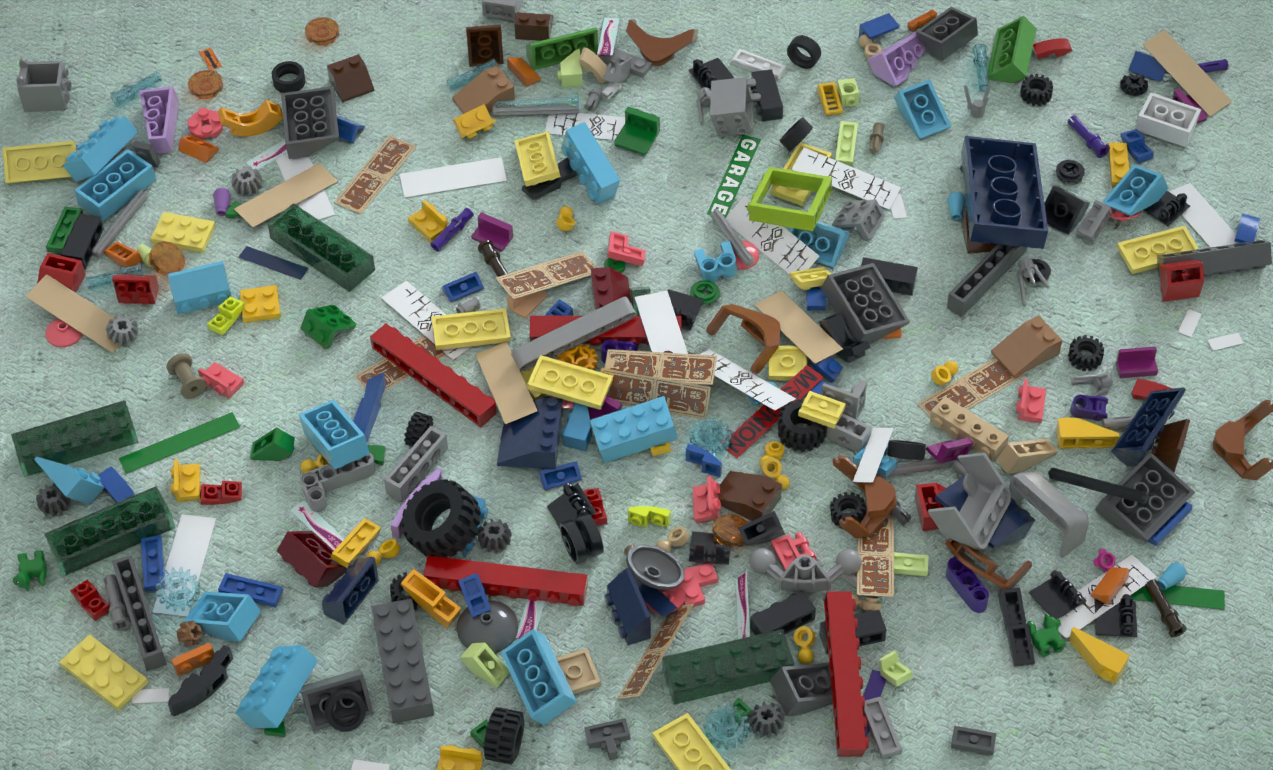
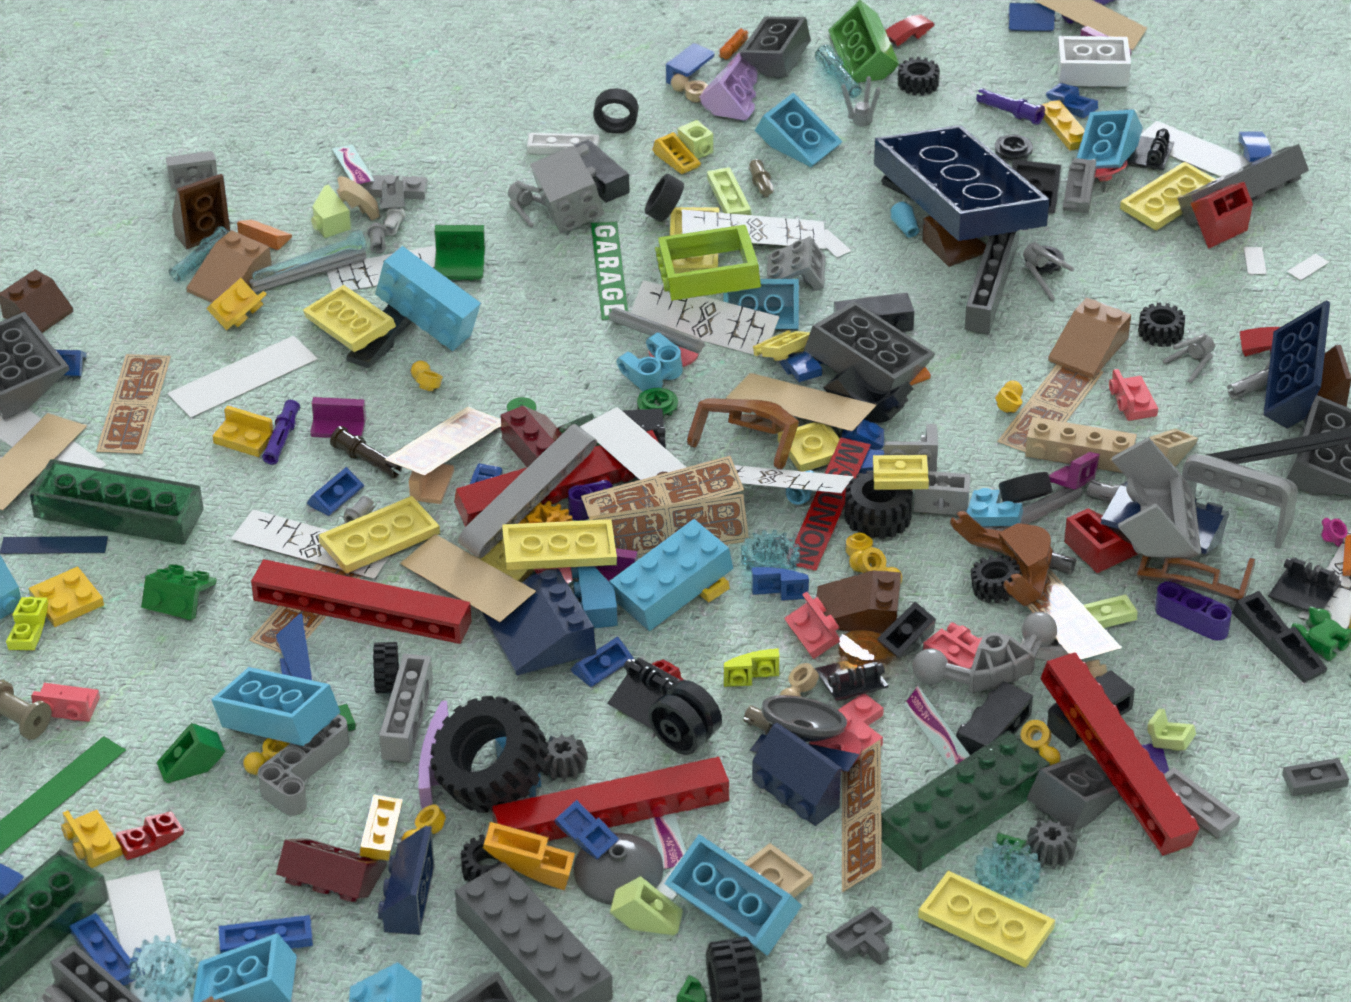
camera: 25 degrees left, 10 degrees down
sticker [291,500,344,550] -> none
reddish brown slope [514,12,554,41] -> none
bright green slope [526,27,598,70] -> none
coral plate [607,231,645,266] -> none
dark orange piece [626,19,698,66] -> none
black hinge [688,58,734,90] -> none
white sticker [853,428,893,482] -> none
yellow slope [1056,417,1120,449] -> none
dark purple piece [1070,394,1108,421] -> none
magenta panel [1116,347,1158,379] -> none
black gear [1120,73,1148,96] -> none

